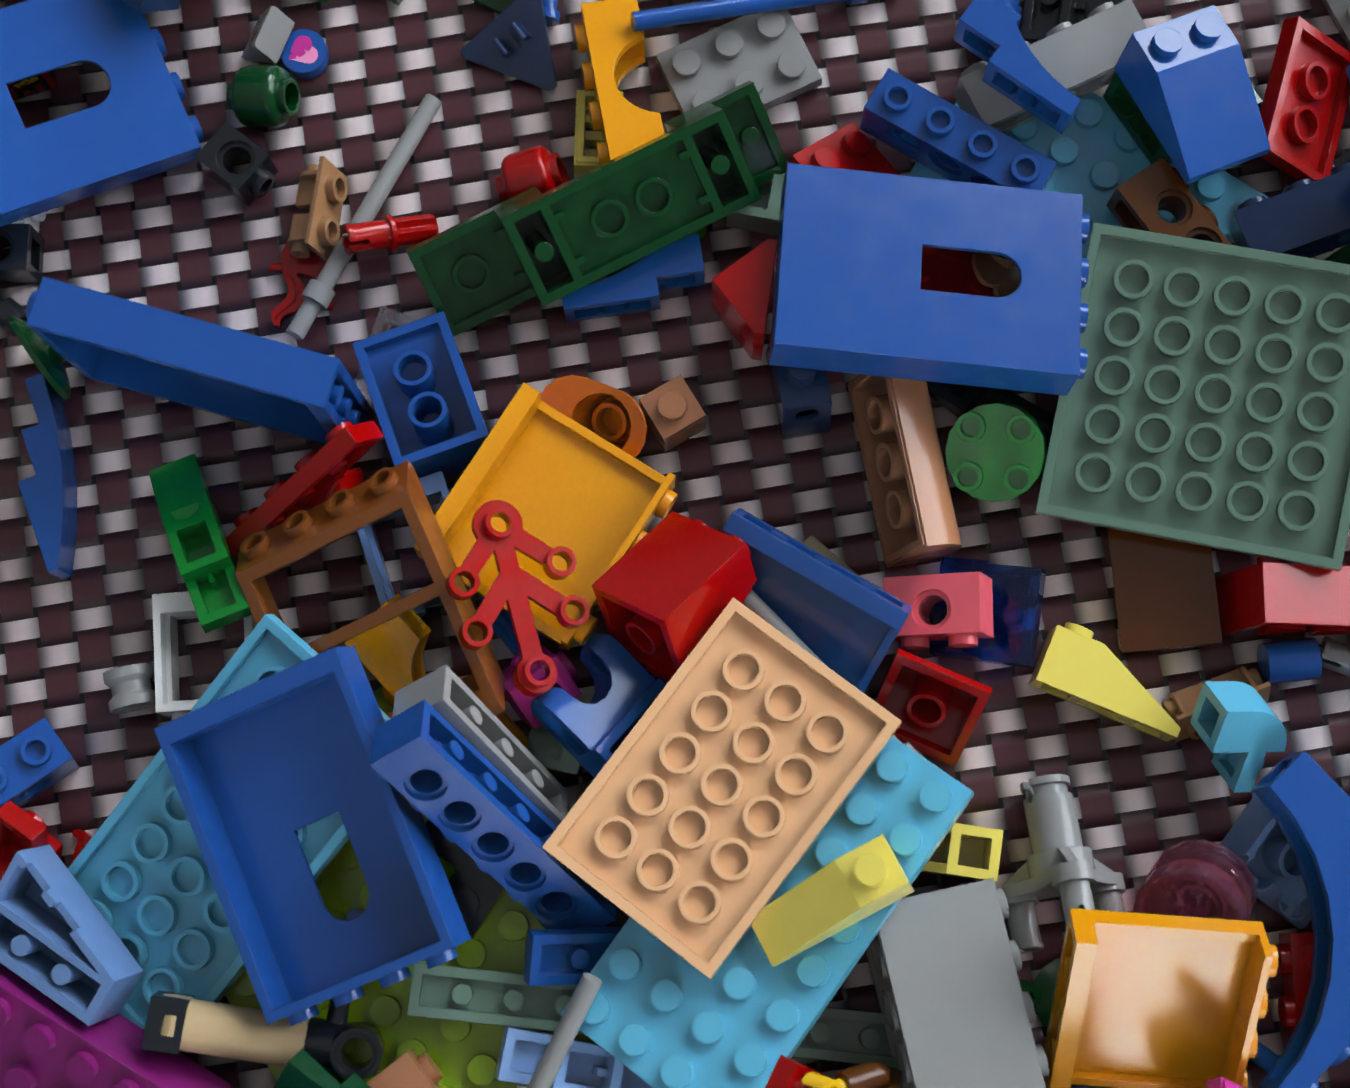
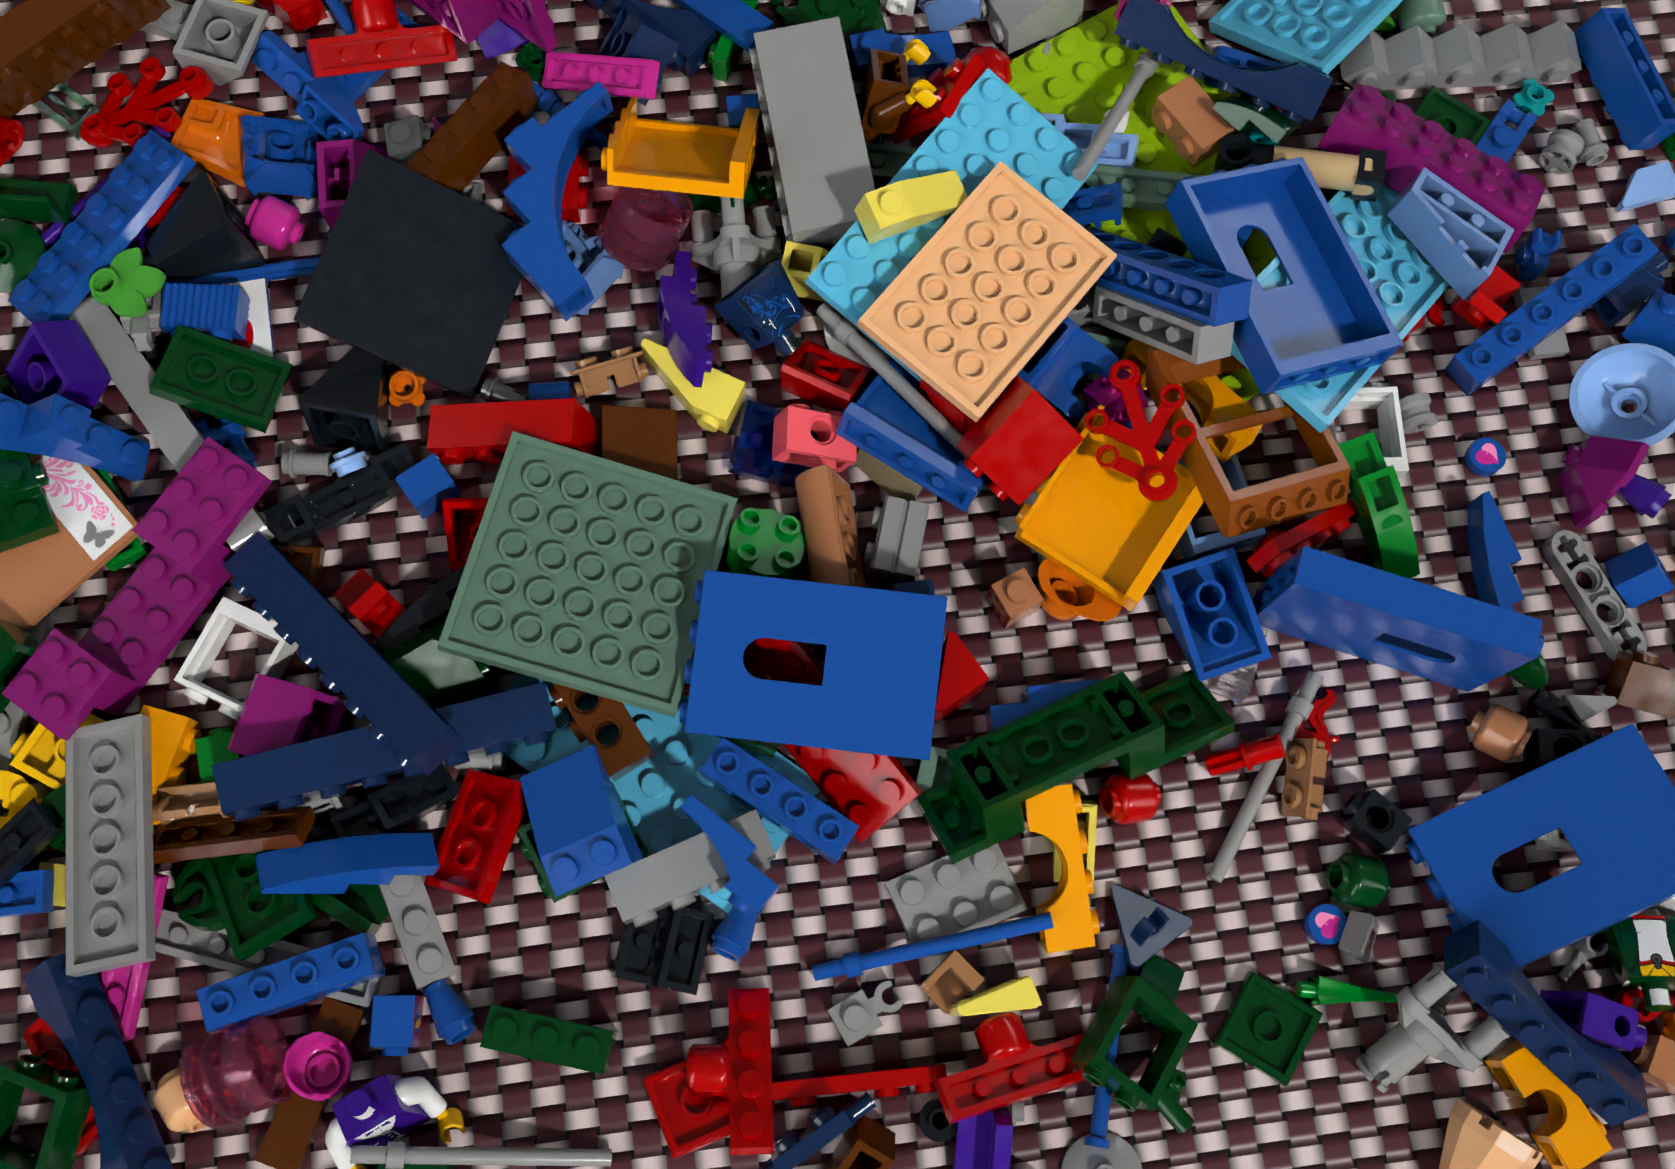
camera: 170 degrees right, 5 degrees down
medium azure brick [1190,681,1287,793] -> none
none -> dark purple slope [657,251,713,388]
none -> dark blue torso [714,259,804,357]
none -> light grey brick [863,496,930,583]
none -> blue tile [1464,438,1506,477]
none -> nougat head [1468,704,1533,762]

